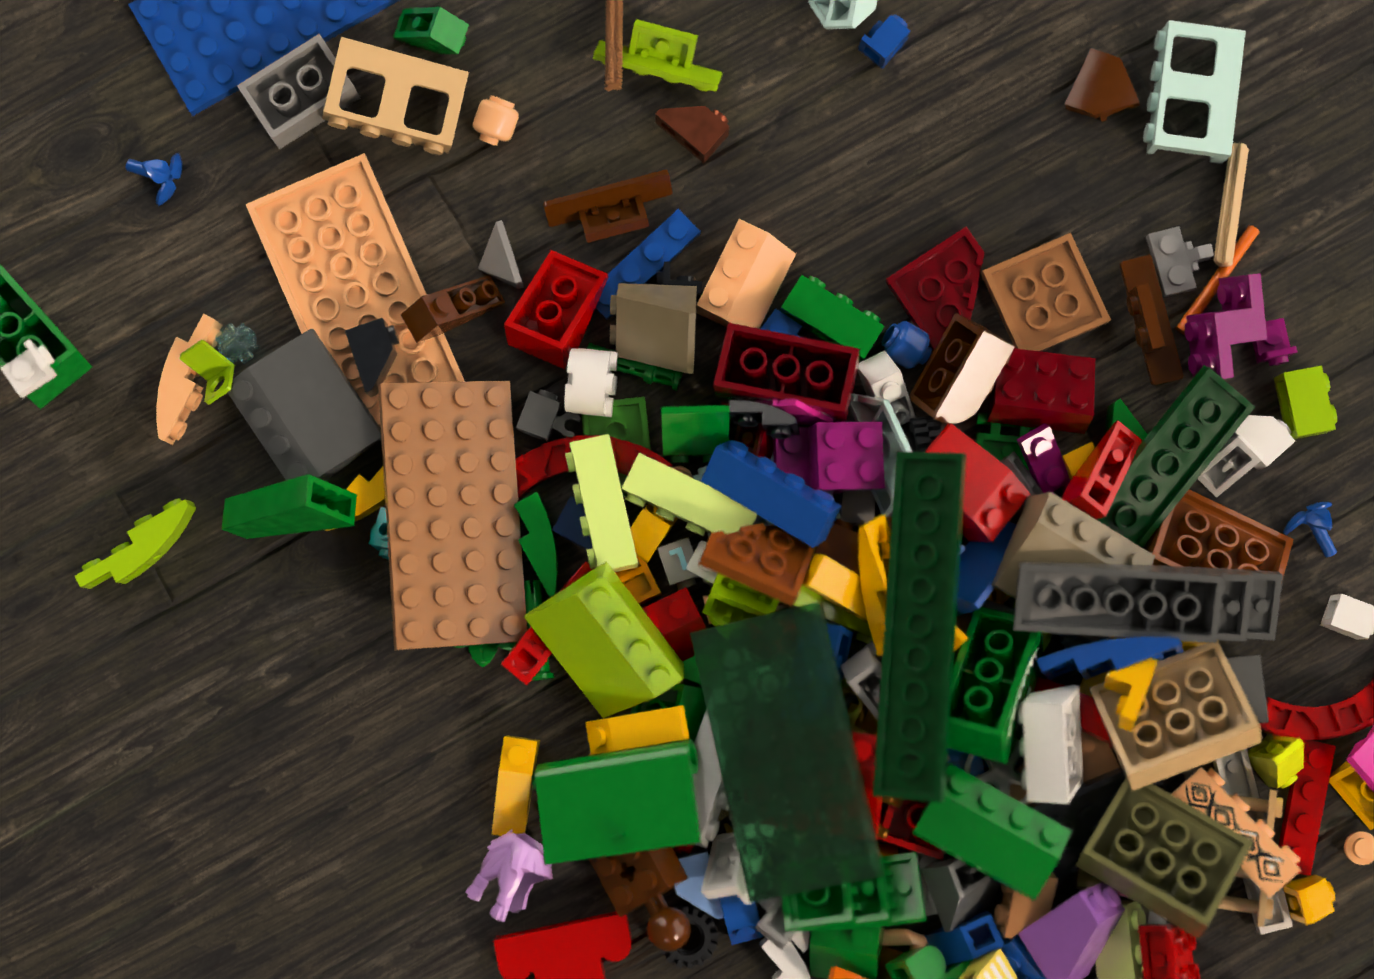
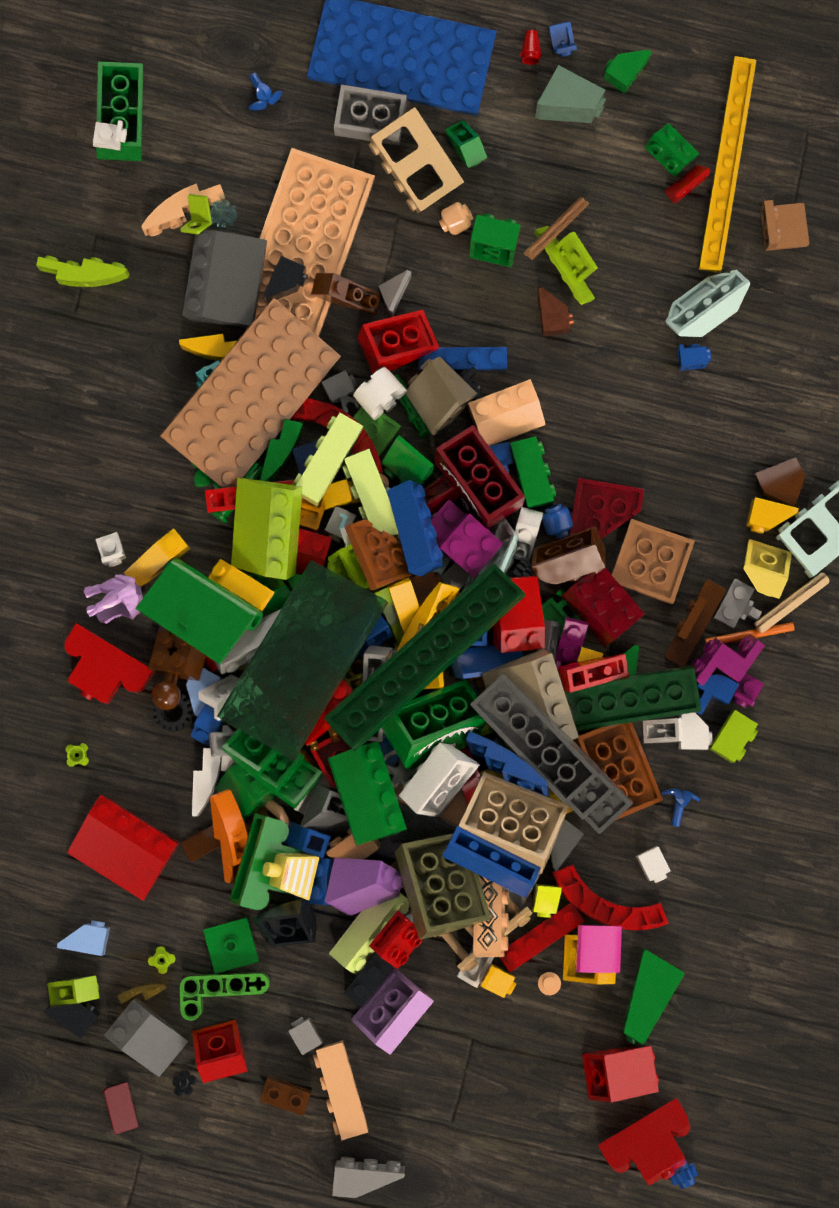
camera: 45 degrees right, 0 degrees up
green slope [222,474,357,539] -> none
reddish brown bracket [543,170,673,243] -> none
black slope [729,400,800,439] -> none
dark pink piece [755,399,833,426] -> none
yellow slope [1104,658,1158,732] -> none
none -> white bracket [96,532,126,567]
none -> blue brick [442,826,541,898]
none -> green brick [469,214,521,268]
none -> blue brick [695,675,739,716]
none -> light yellow slope [744,539,792,599]
none -> yellow slope [746,497,799,534]

